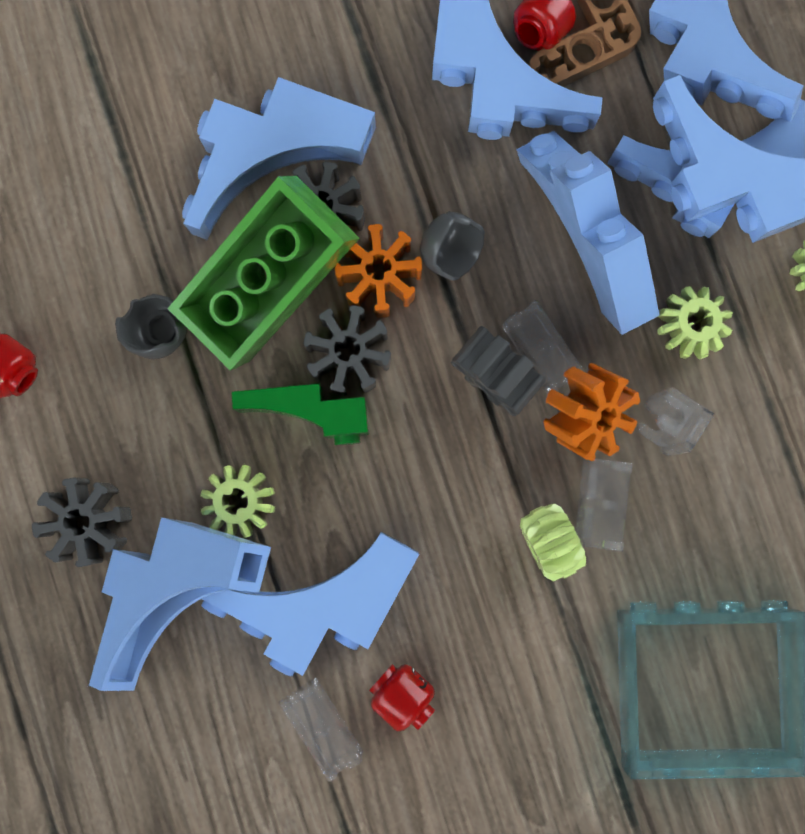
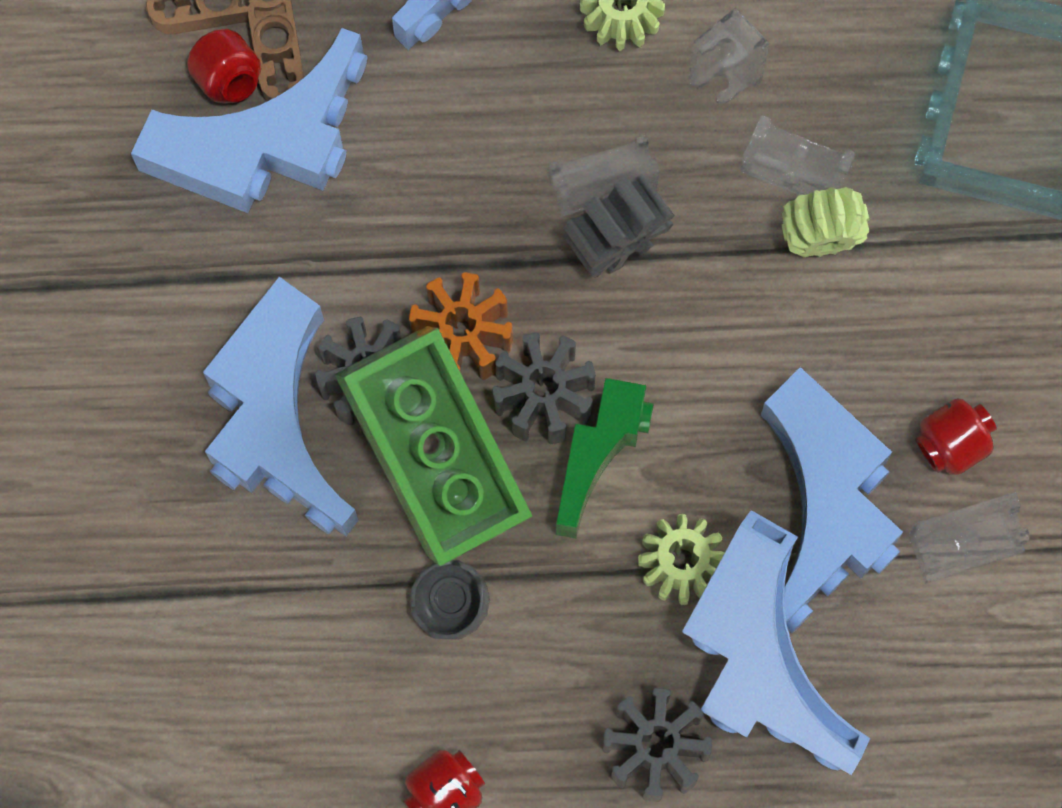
camera: 70 degrees left, 10 degrees down
dark grey hair [419,211,485,281] -> none
light blue arch [517,130,660,335] -> none
orange gear [543,363,640,461] -> none

